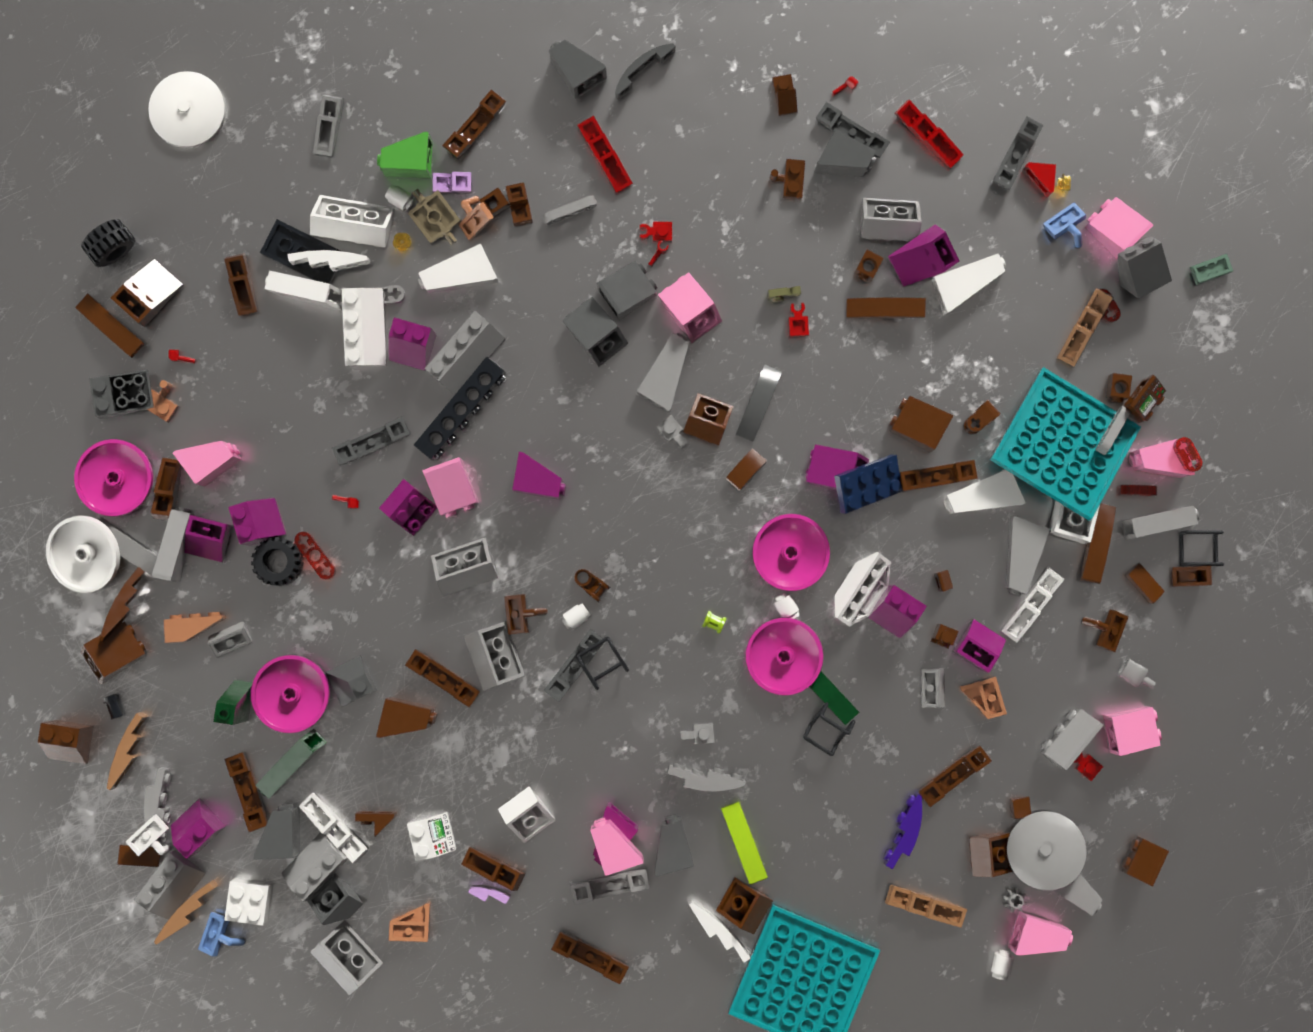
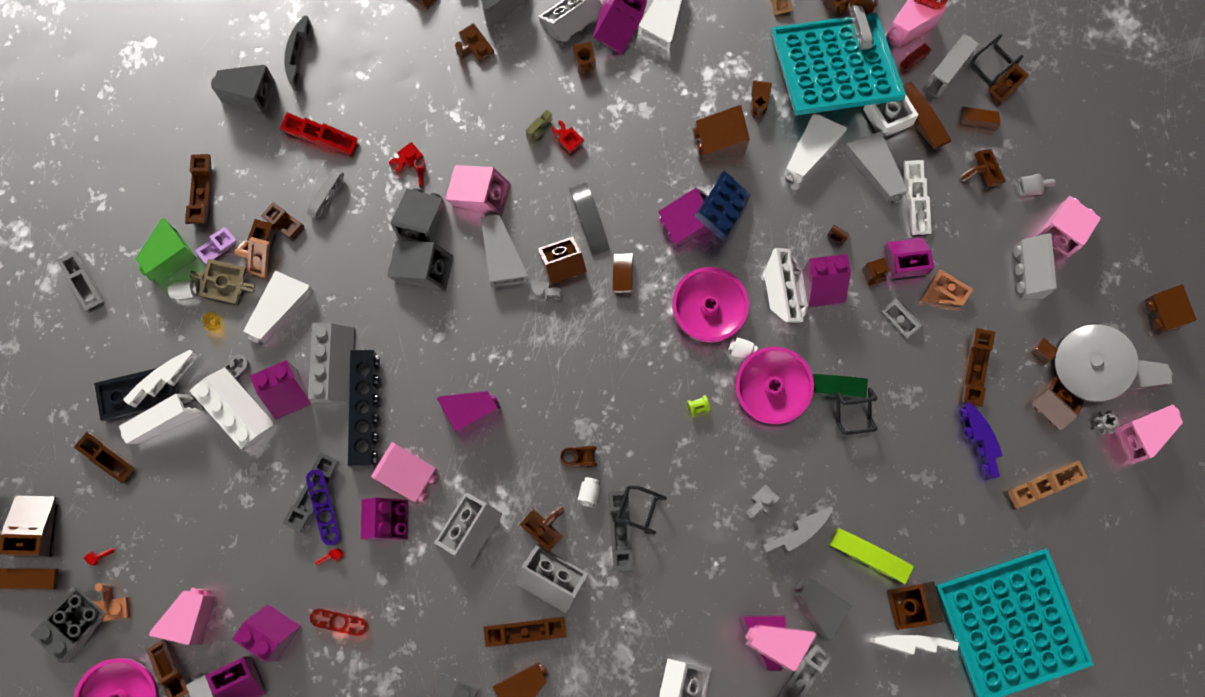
camera: 40 degrees left, 10 degrees down
black tyre [251,537,304,586] -> none
white slope [310,195,394,247] -> none
reddish brown slope [846,297,926,319] -> none
reddish brown slope [899,460,978,491] -> none
white brick [991,950,1014,980] -> none
red plate [1074,752,1104,781] -> none
none -> dark purple beam [306,469,340,545]

